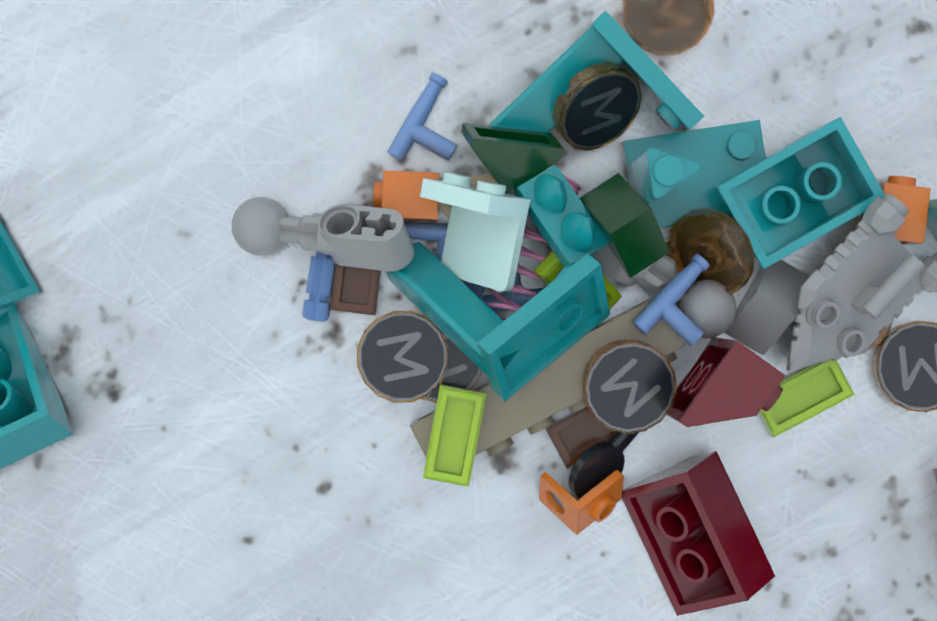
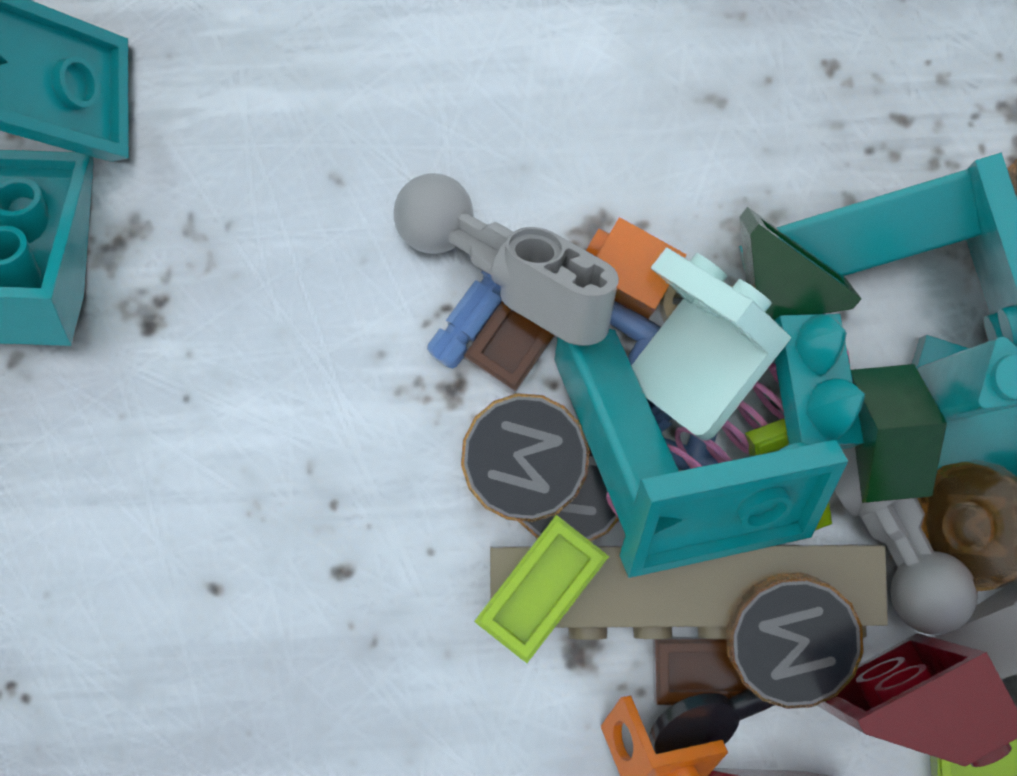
camera: 25 degrees right, 5 degrees down
medium blue piece [387,72,457,161] -> none
tile [553,62,642,151] -> none
medium blue piece [632,254,710,346] -> none

